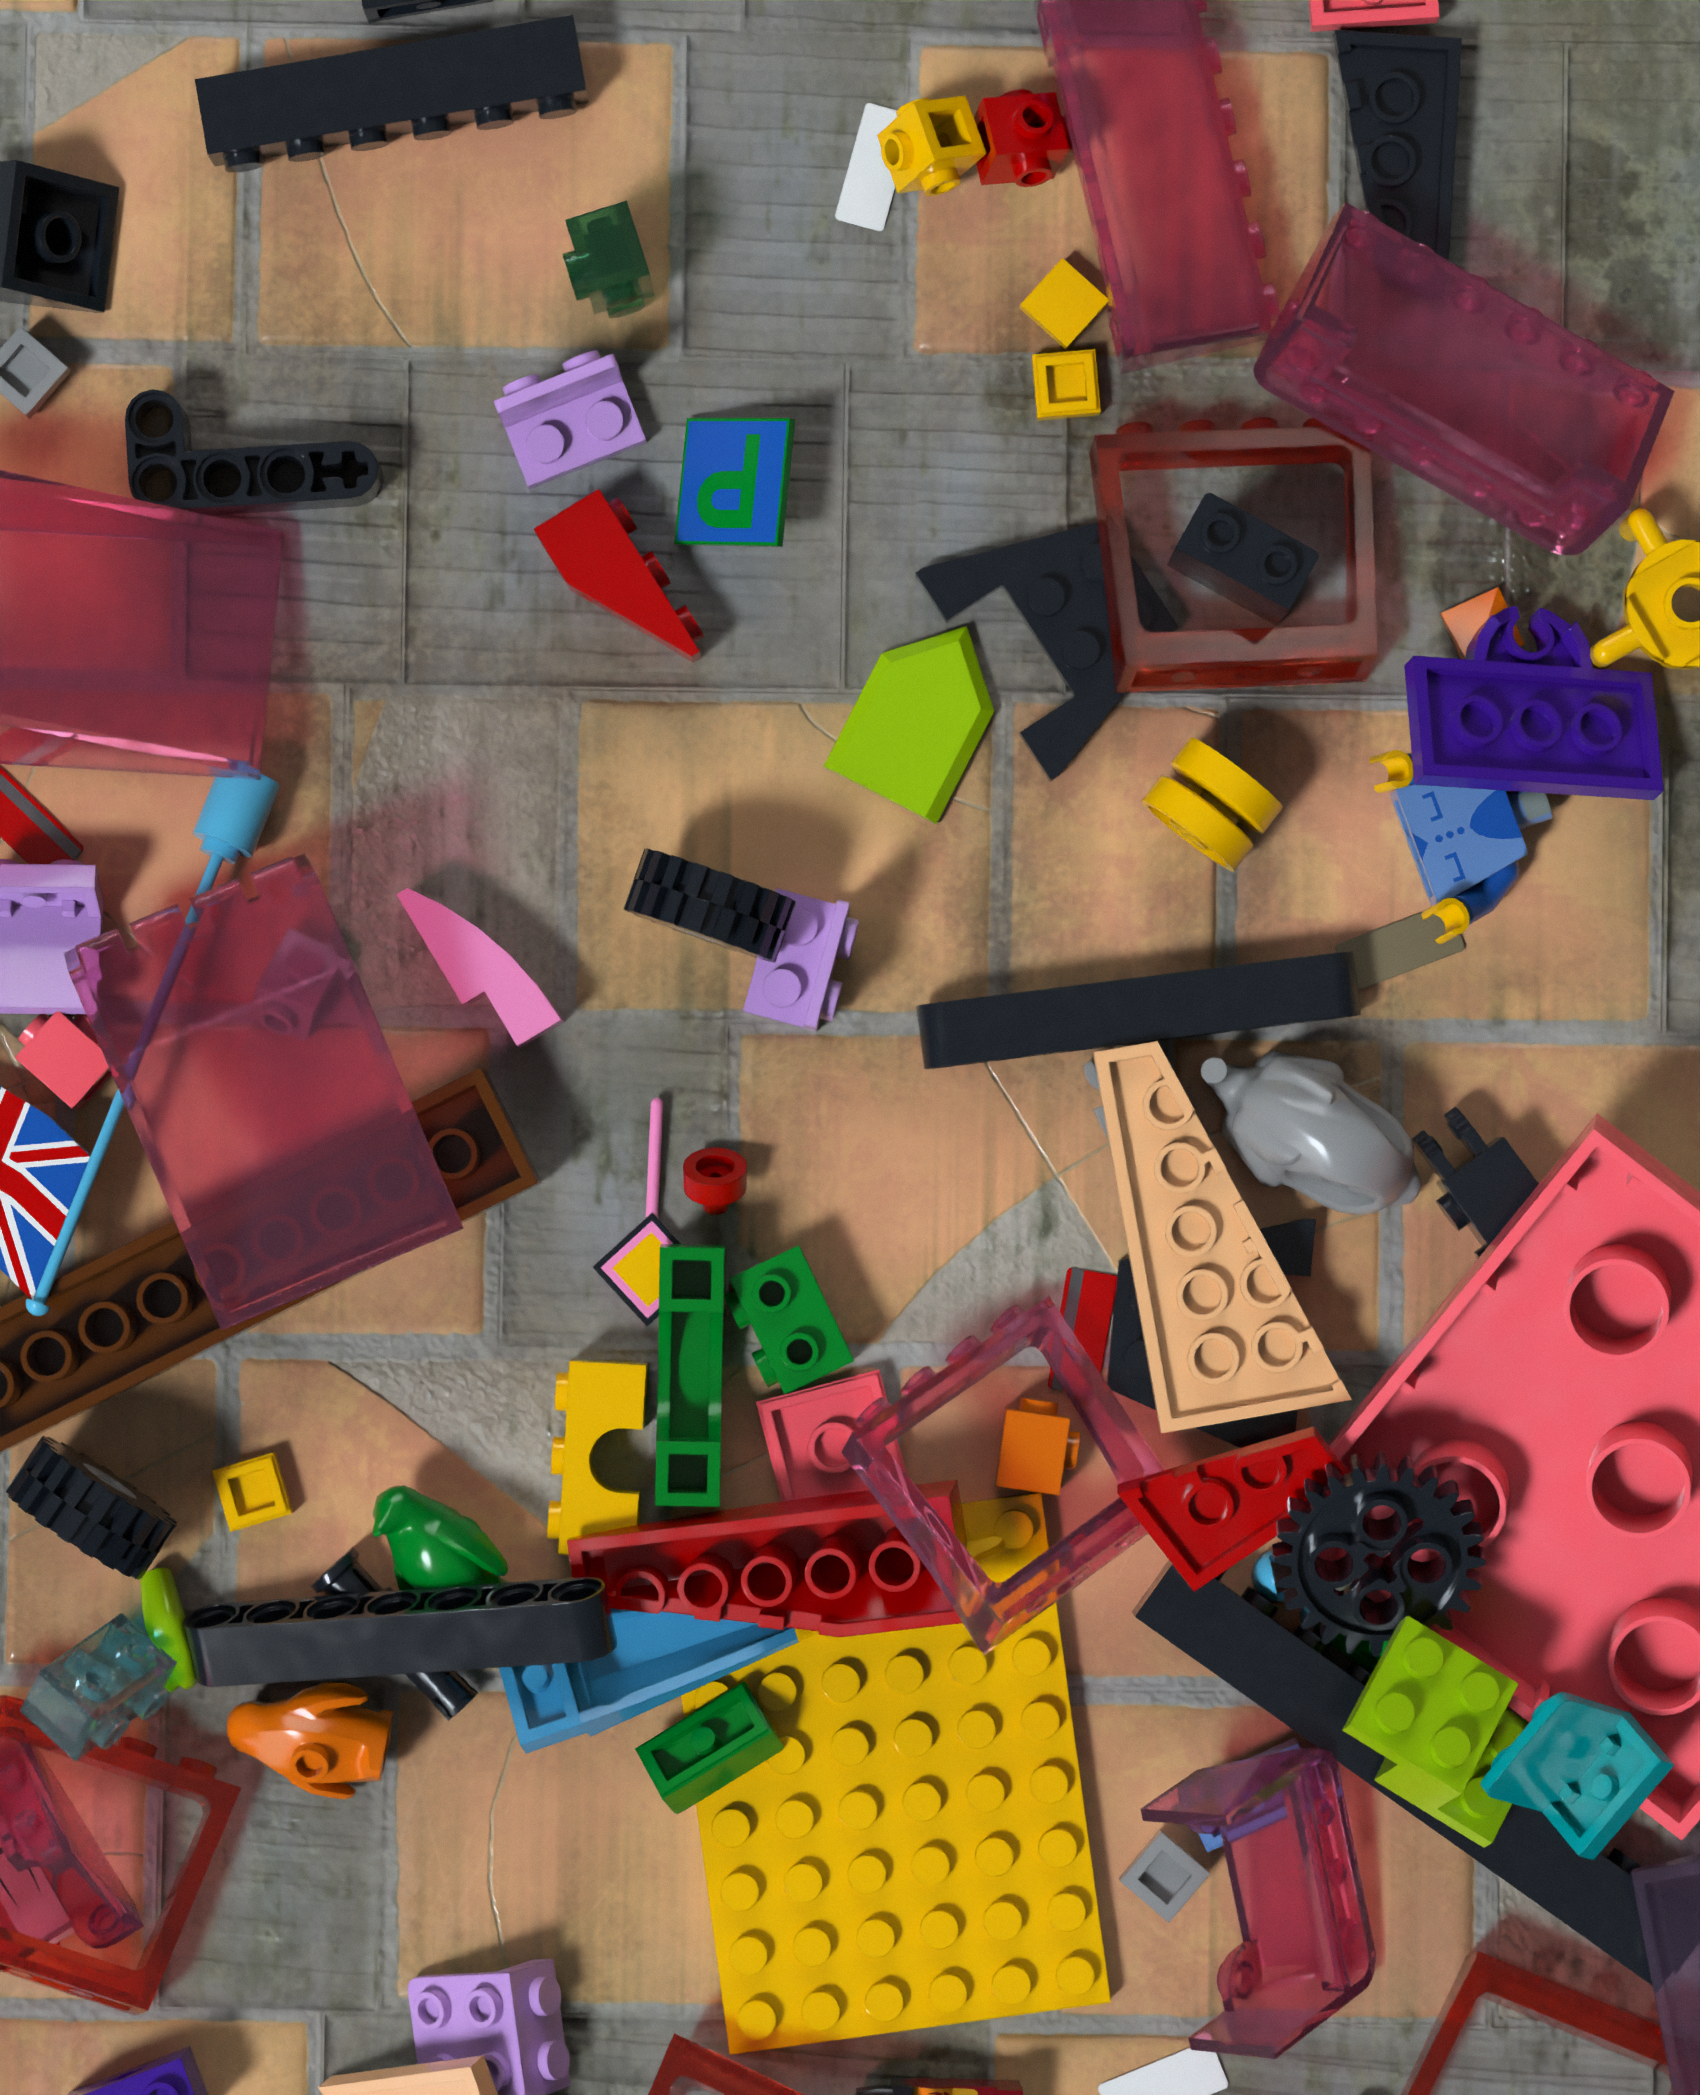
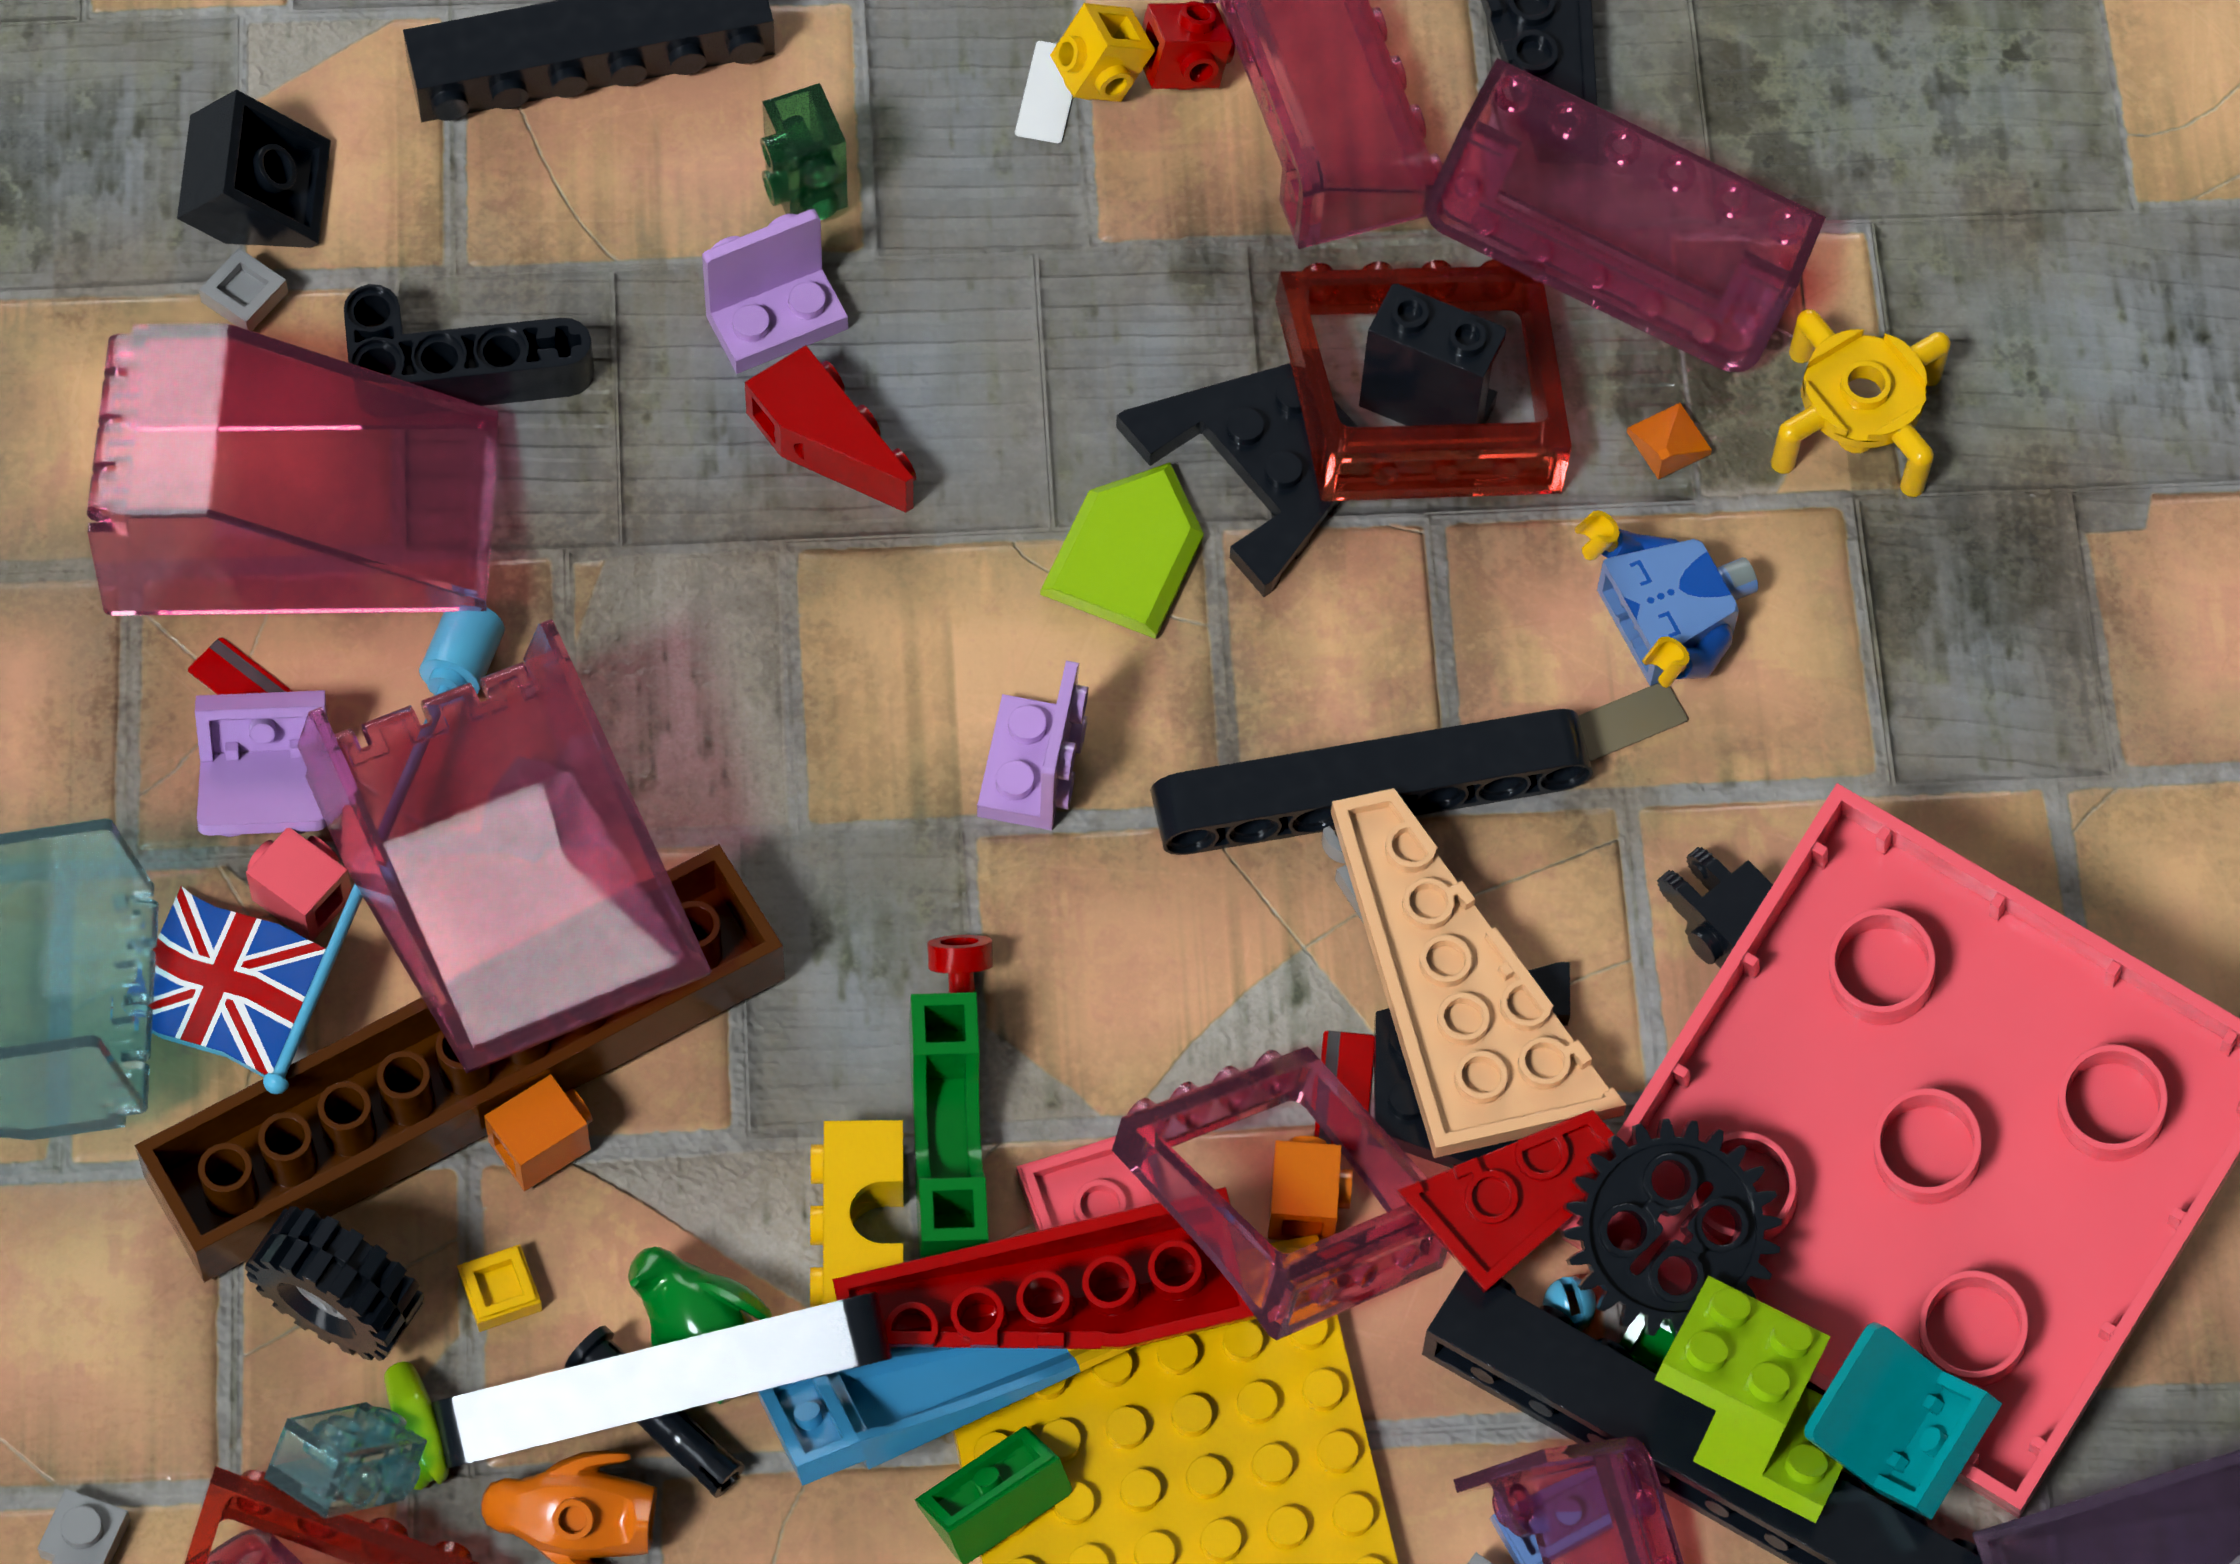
camera: 10 degrees left, 25 degrees down
bright pink slope [396,888,564,1048] -> none
piece [592,1098,681,1326] -> none
black wheel [623,848,796,963] -> none
blue piece [674,418,795,547] -> none
green brick [724,1245,854,1394] -> none
yellow tile [1019,258,1110,350] -> none
yellow tile [1031,349,1101,421] -> none
yellow wheel [1141,737,1283,872] -> none
light grey piece [1200,1050,1421,1215] -> none
dark purple plate [1404,606,1664,800] -> none
none -> orange brick [484,1074,593,1192]

